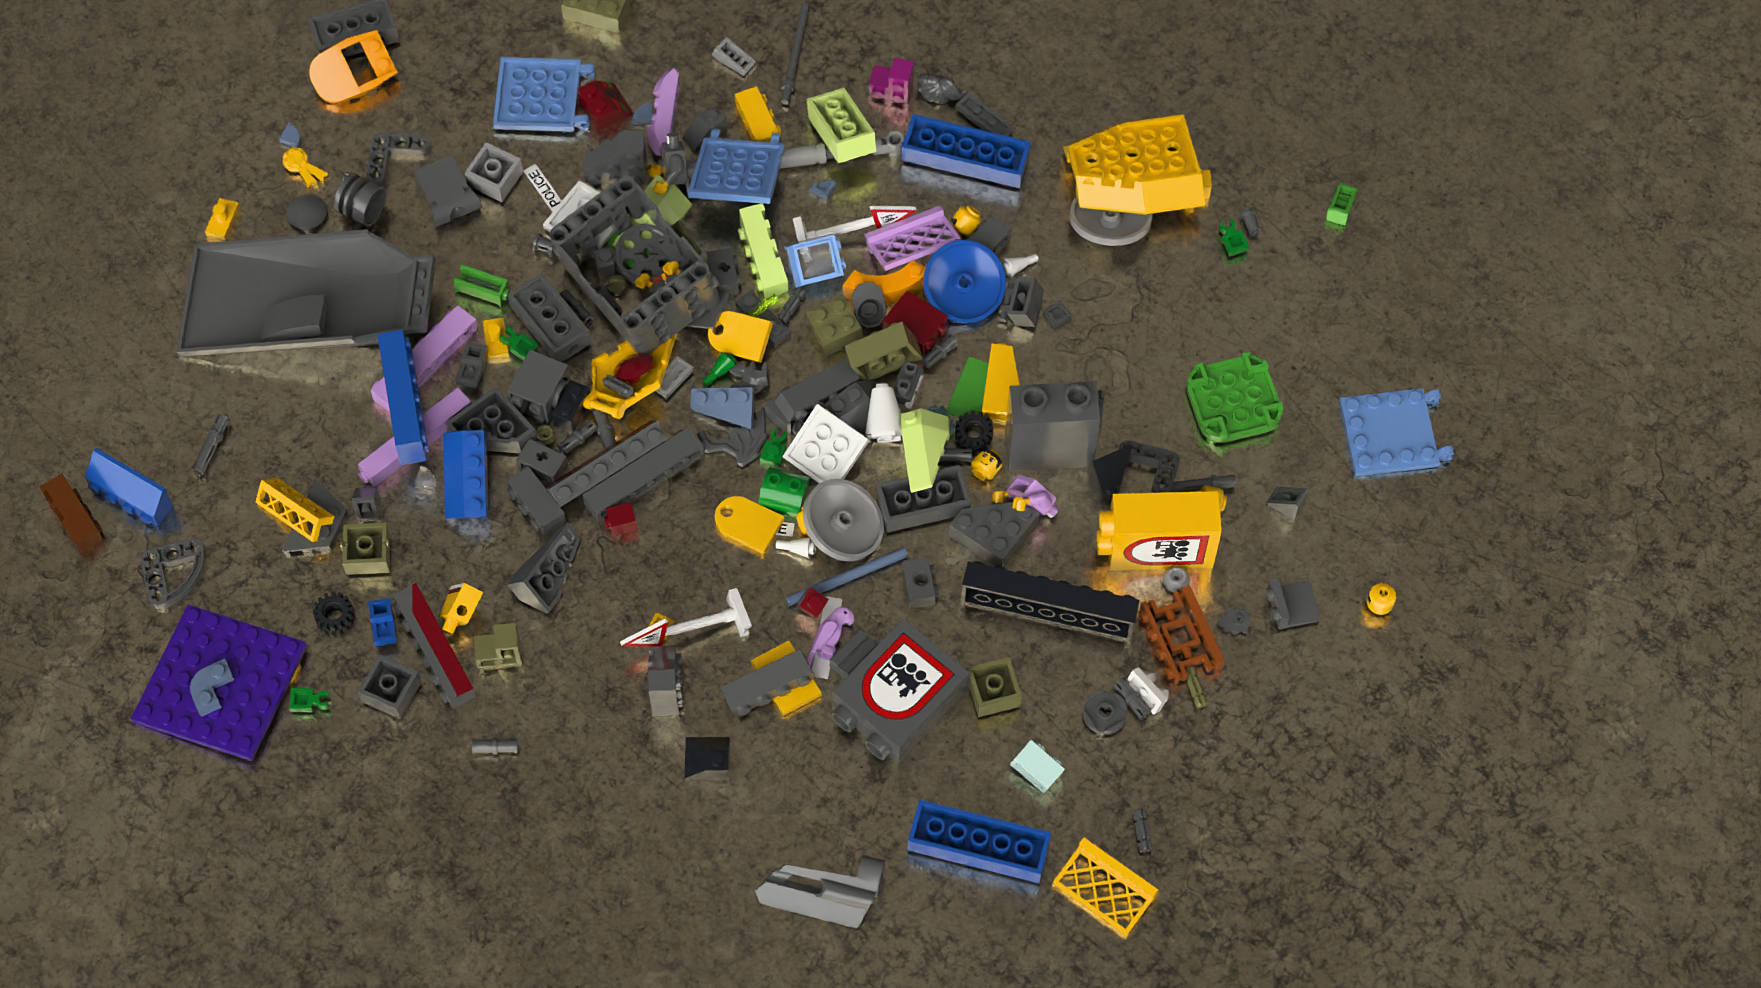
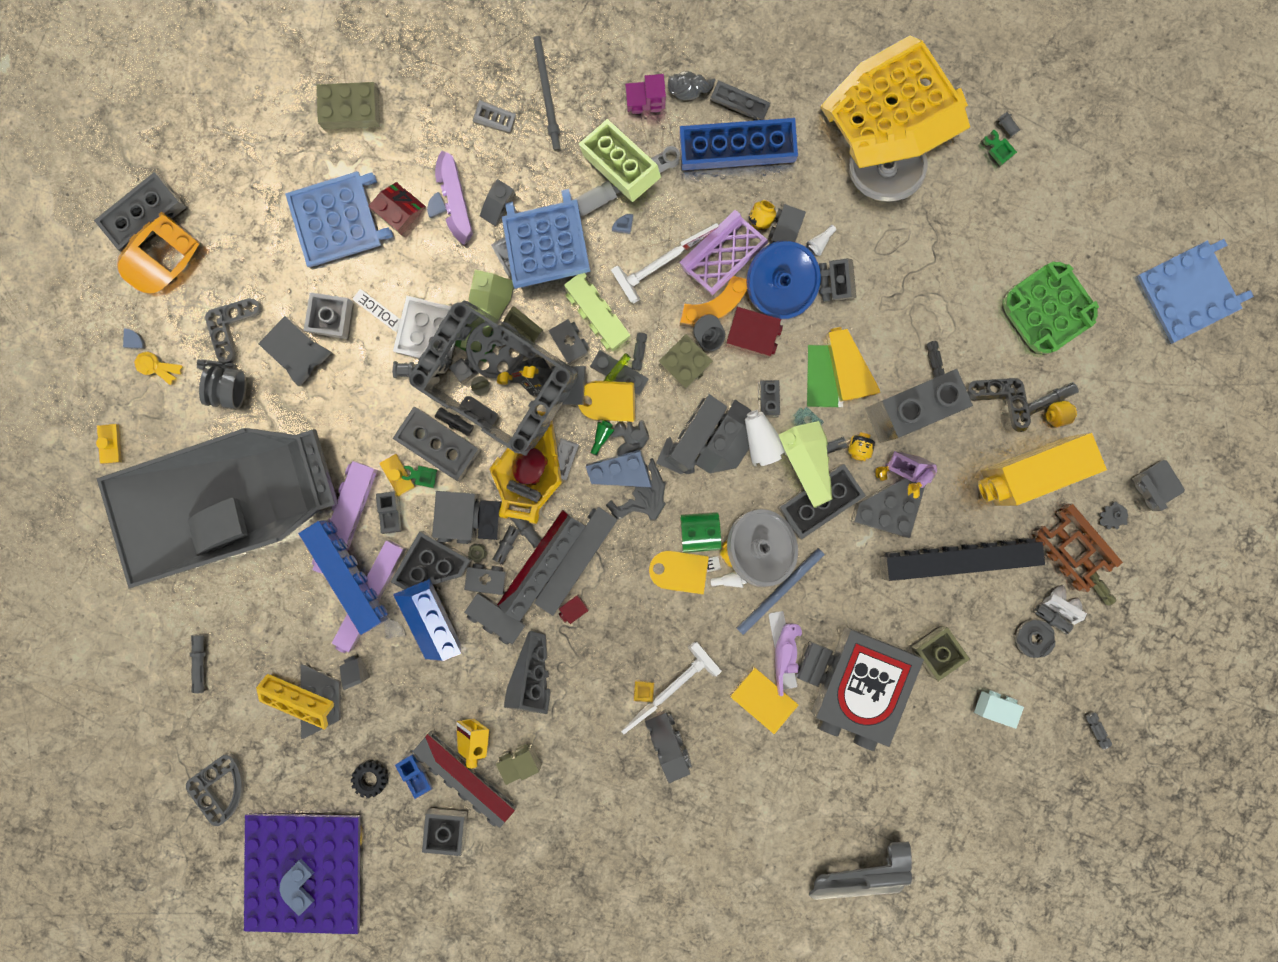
camera: 20 degrees left, 25 degrees up
reddish brown wedge [39,474,103,553] -> none
slope [85,448,173,527] -> none
dark grey dish [286,194,328,232] -> none
green plate [289,688,330,712] -> none
olive brick [340,522,390,575] -> none
bright green window [453,264,511,307] -> none
dark grey pin [472,737,518,755] -> none
dark grey brick [584,130,648,185] -> none
dark grey torso [647,133,687,195] -> none
black slope [684,737,730,780] -> none
dark grey brick [721,649,815,716] -> none
yellow brick [734,86,782,142] -> none
green plate [760,429,787,467] -> none
white plate [782,404,870,484] -> none
window [784,234,846,288] -> none
dark red brick [795,587,829,618] -> none
olive brick [845,322,923,381] -> none
dark grey brick [902,557,939,609] -> none
blue brick [908,800,1051,883] -> none
dark grey axle [922,335,959,368] -> none
black tyre [955,411,993,452] -> none
dark grey tile [1043,301,1072,329] -> none
yellow fence [1052,838,1159,936] -> none
black slope [1089,445,1132,501] -> none
light grey plate [1162,566,1190,592] -> none
dark grey slope [1266,487,1309,521] -> none
bright green slope [1326,183,1358,225] -> none
yellow head [1367,583,1397,615] -> none

